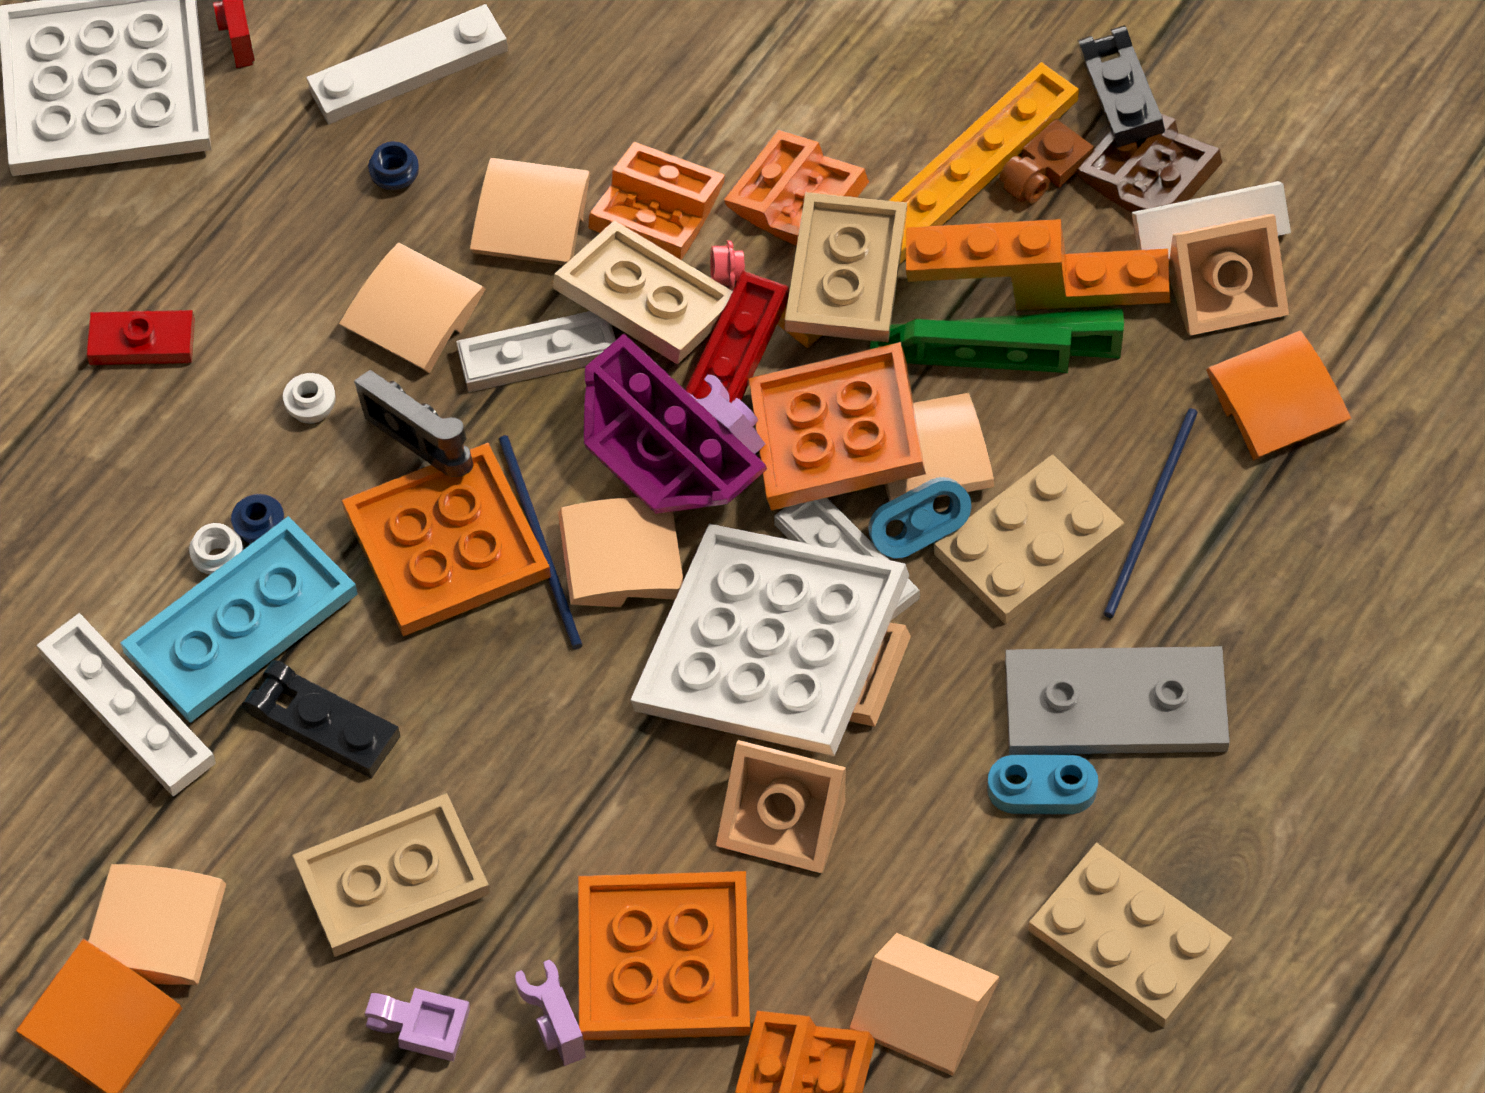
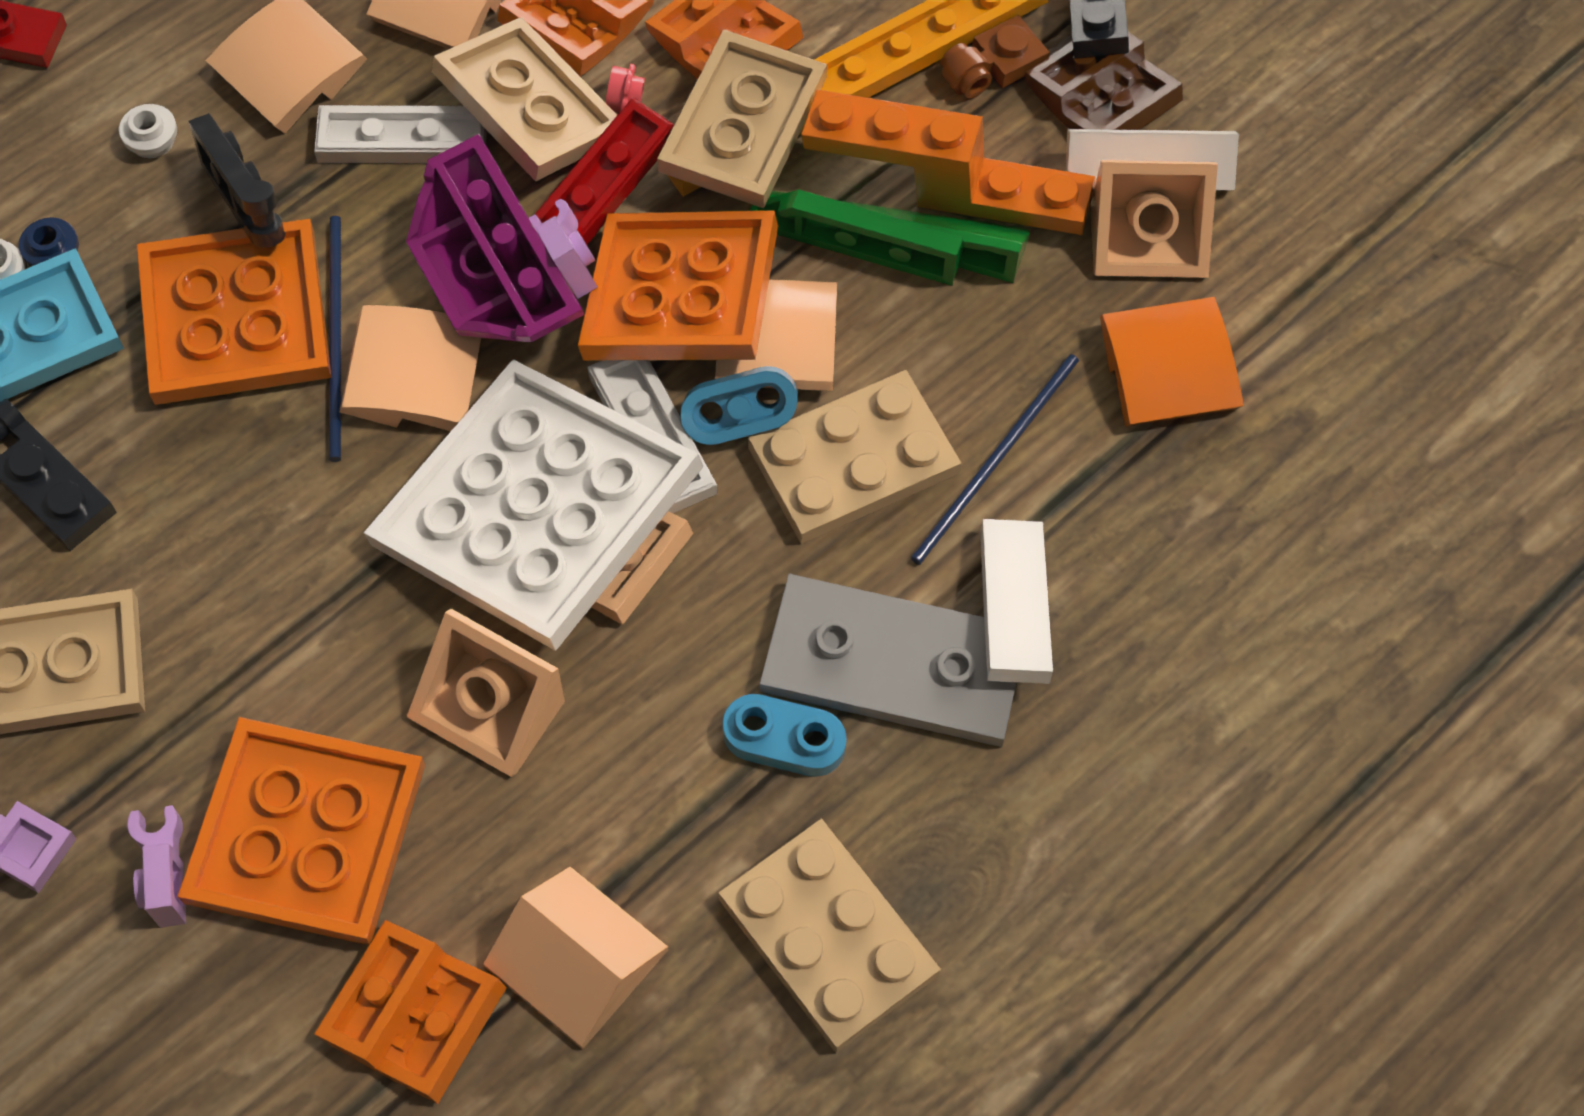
camera: 10 degrees right, 5 degrees up
none -> white tile [980,519,1053,684]

